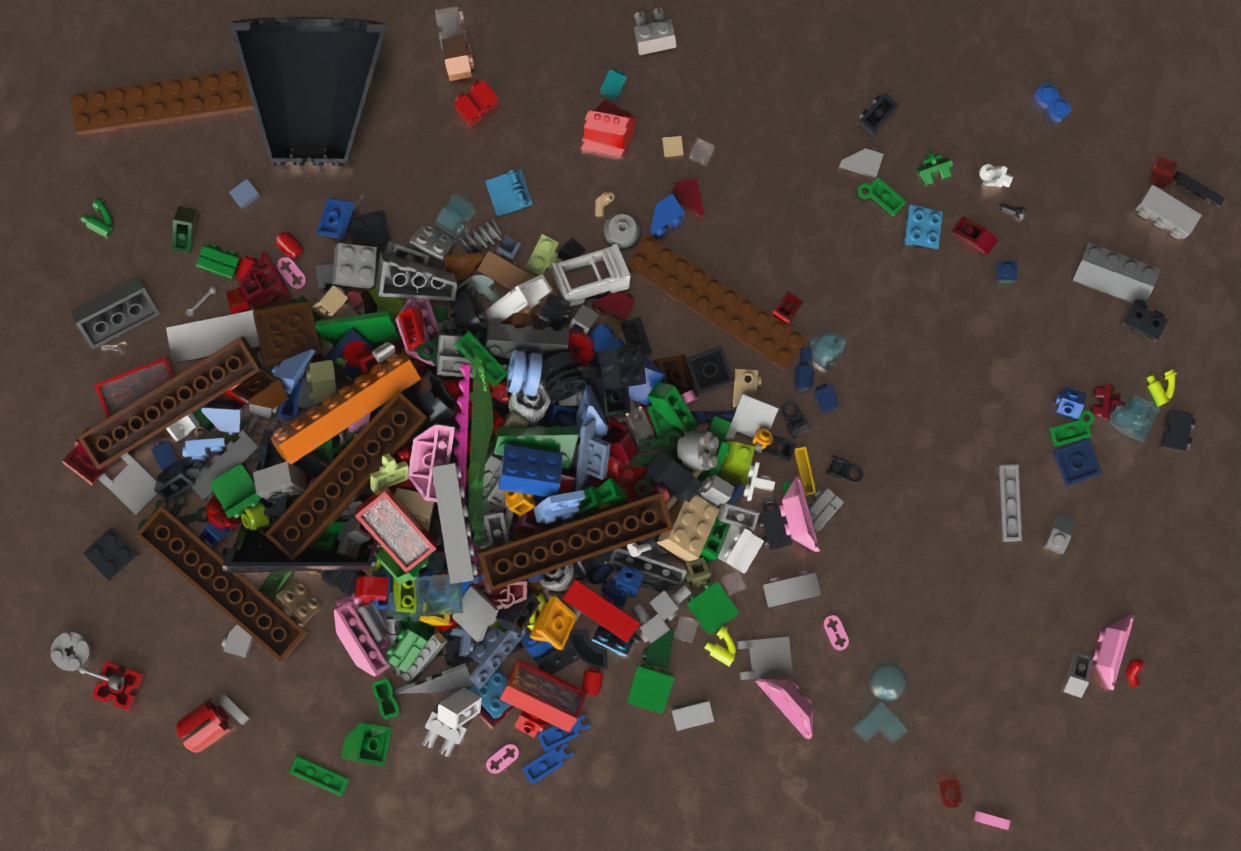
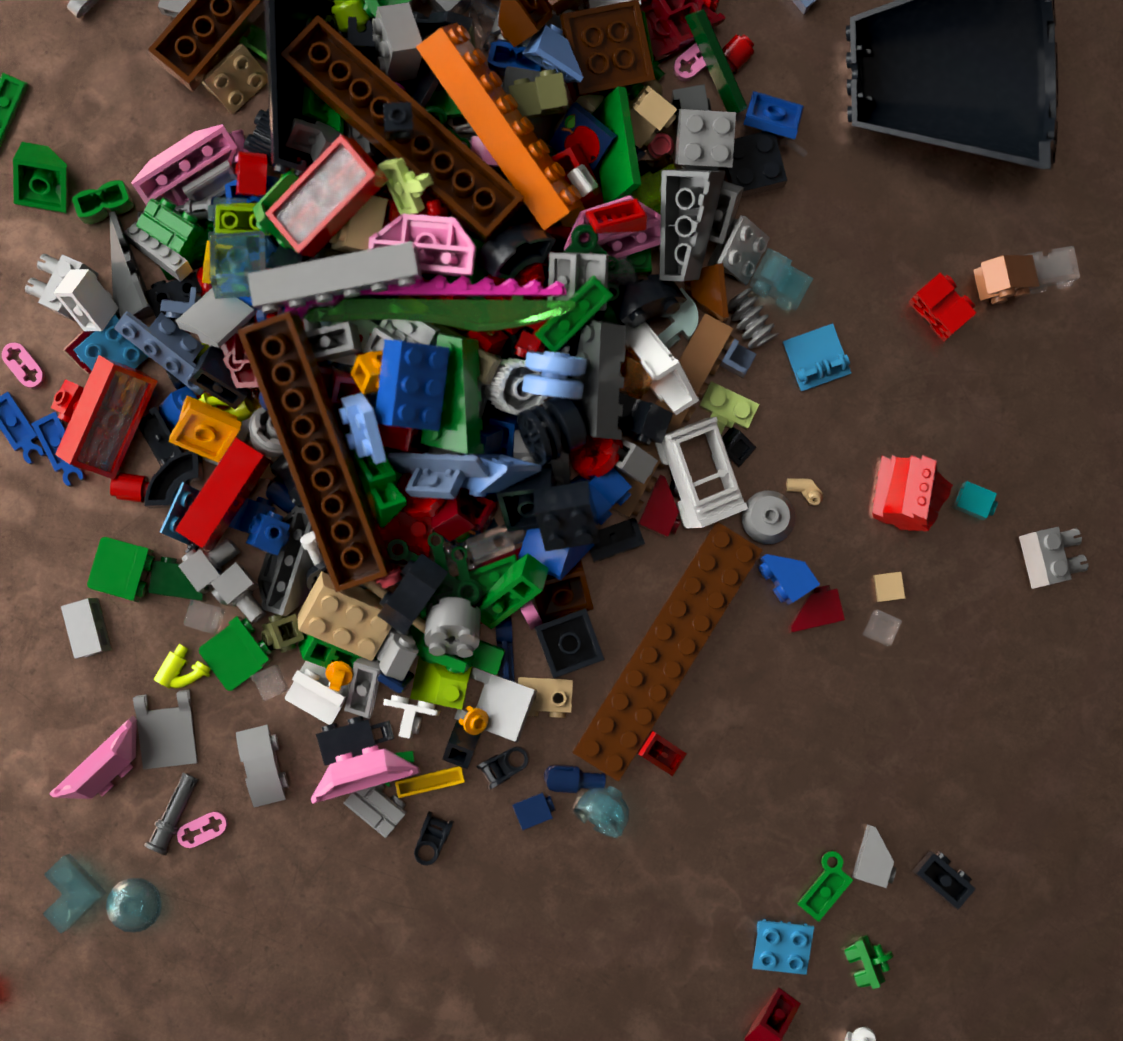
camera: 85 degrees right, 0 degrees up
none -> dark grey pin [144,772,199,856]
none -> light orange plate [325,661,353,691]
none -> black brick [383,102,414,141]
none -> dark green tile [685,9,747,113]

